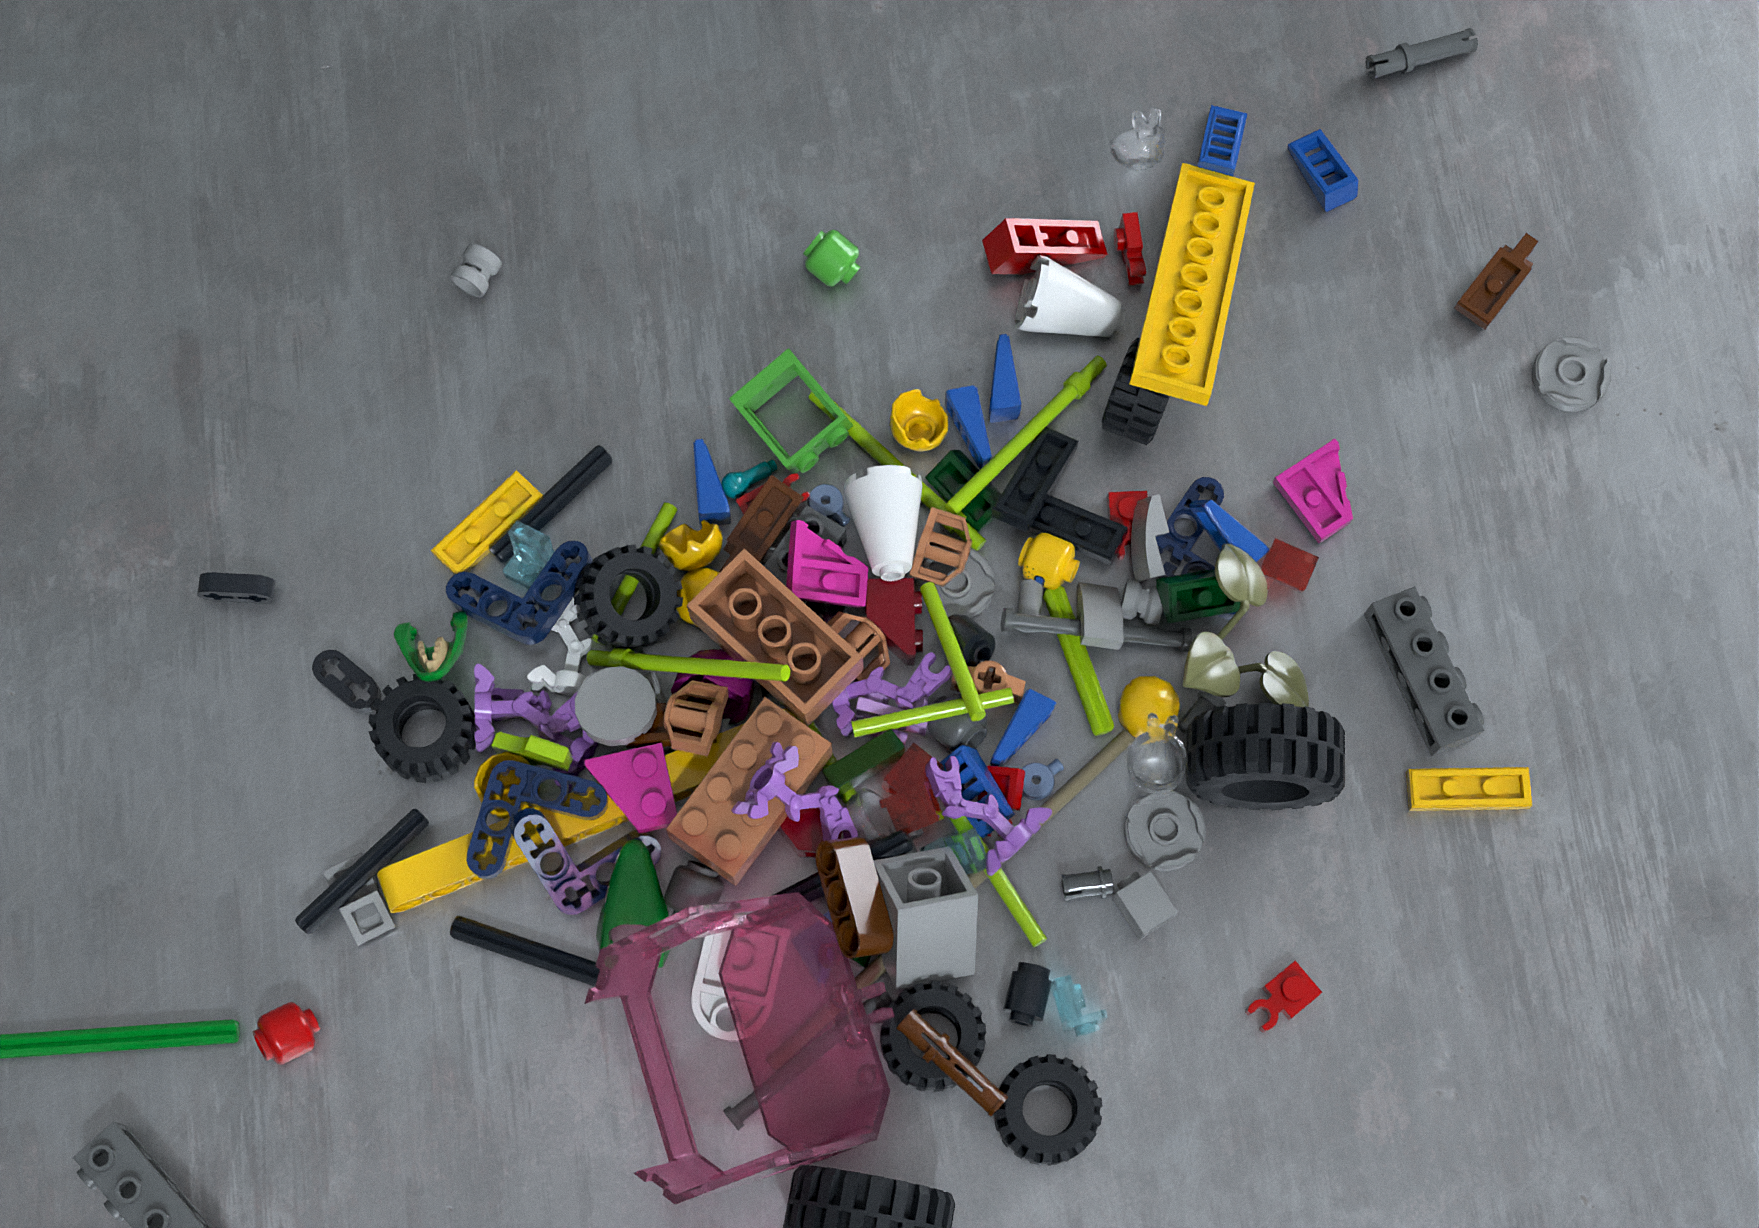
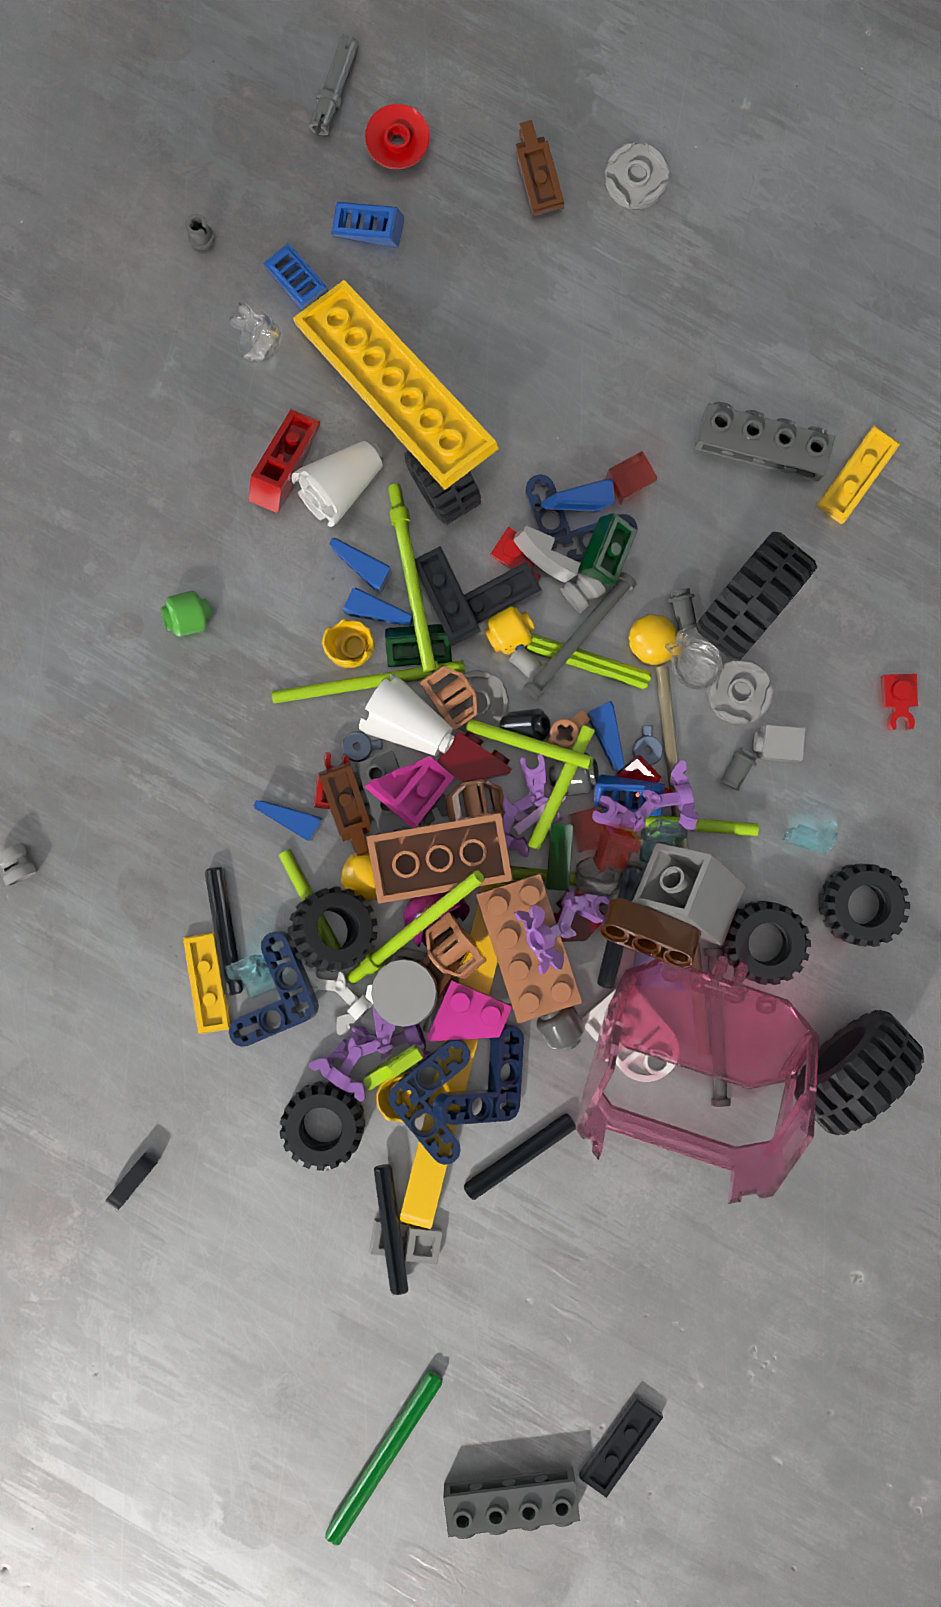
camera: 50 degrees left, 15 degrees up
red head [252,1002,320,1065] -> none
black beam [312,649,382,714] -> none
green animal [394,611,468,682] -> none
green animal [596,839,673,968] -> none
yellow hair [659,520,723,571] -> none
teal piece [721,459,778,499] -> none
bright green window [729,348,853,474] -> none
reddish brown pin [896,1009,1008,1117] -> none
black brick [1003,962,1052,1027] -> none
light grey slope [1077,582,1124,650] -> none
red plate [1114,212,1146,286] -> none
olive plant [1183,544,1309,707] -> none
dark pink wing [1273,439,1353,544] -> none
none -> dark grey pin [185,214,214,250]
none -> red dish [365,104,430,169]

